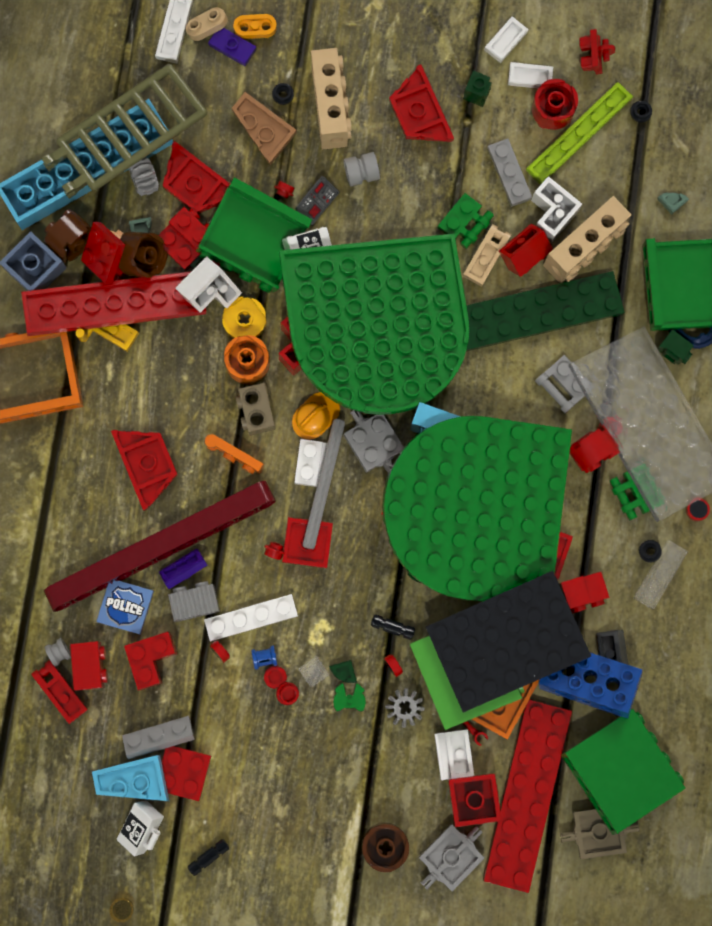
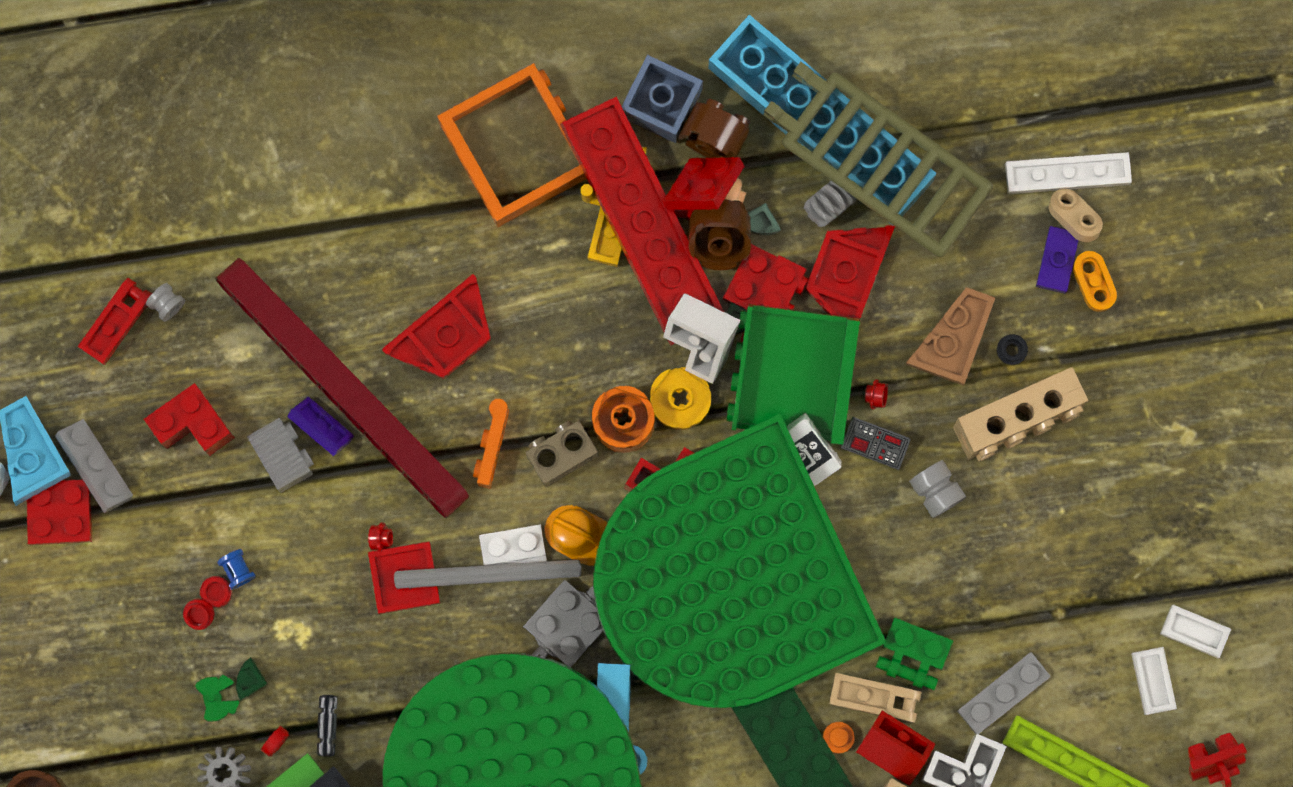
camera: 80 degrees right, 0 degrees up
red brick [70,641,108,691] -> none
tile [96,579,154,635] -> none
white plate [204,594,298,642] -> none
red tile [209,640,230,663] -> none
clear plate [298,656,330,688] -> none
red wing [389,64,454,142] -> none
dark green window [463,70,492,107] -> none
red brick [532,79,578,130] -> none
none -> orange plate [823,722,854,754]

